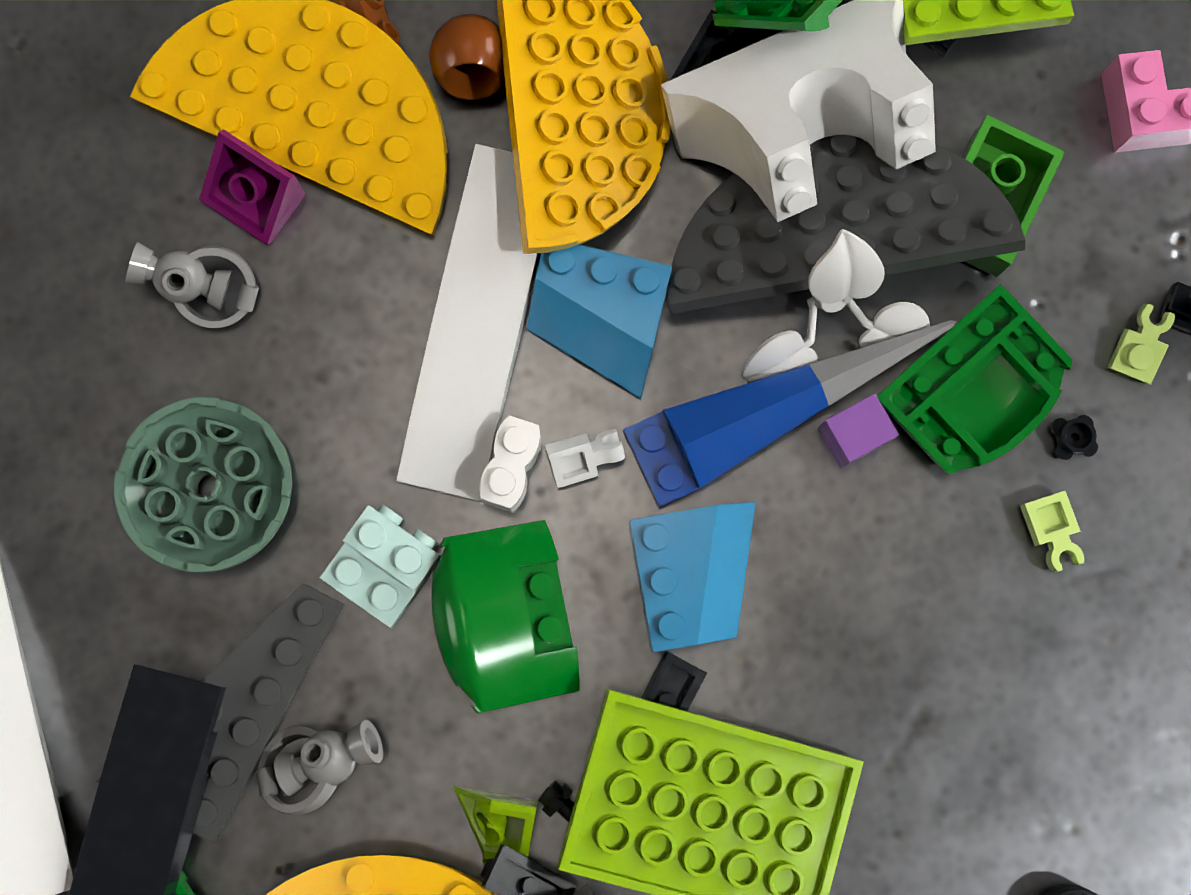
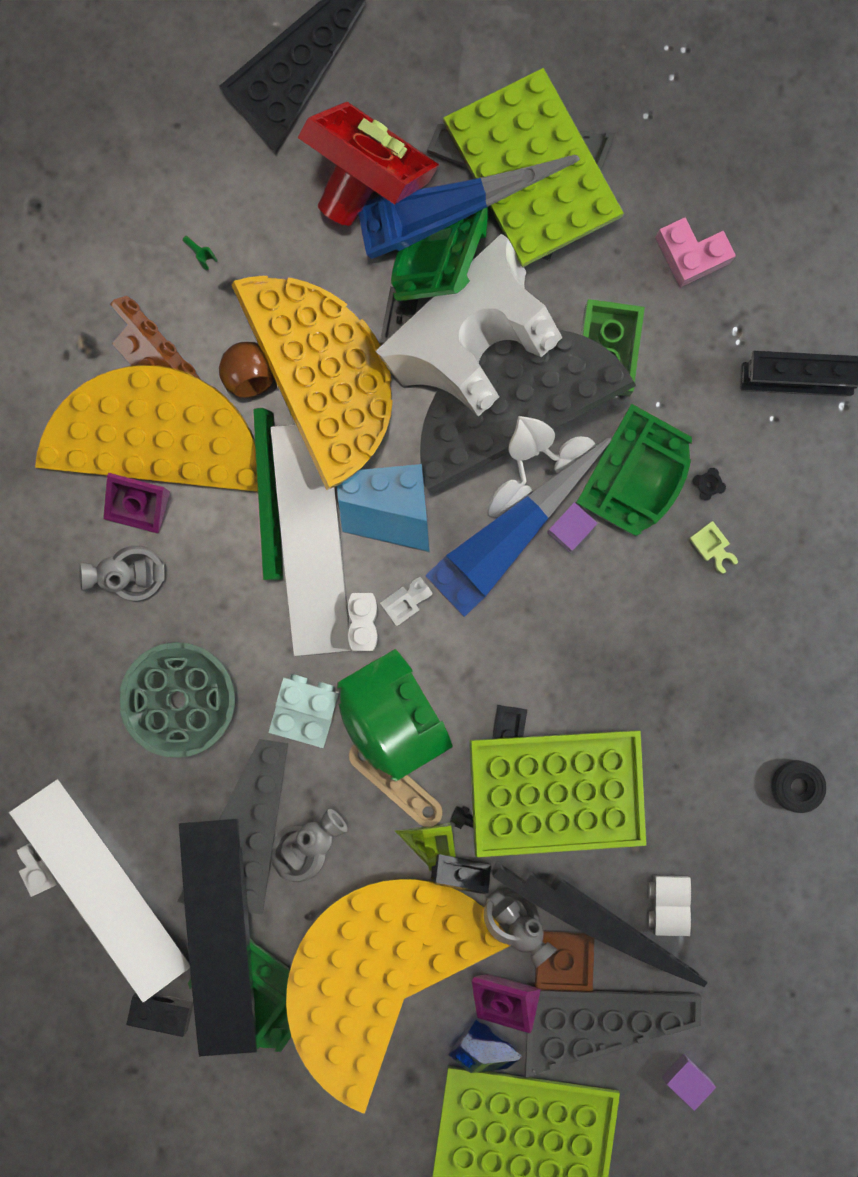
camera: 20 degrees left, 5 degrees up
dark azure wedge [629,502,756,652] -> none
yellowish green plate [1107,304,1175,385] -> none
none -> green tile [253,408,283,581]
none -> tan plate [349,745,442,827]

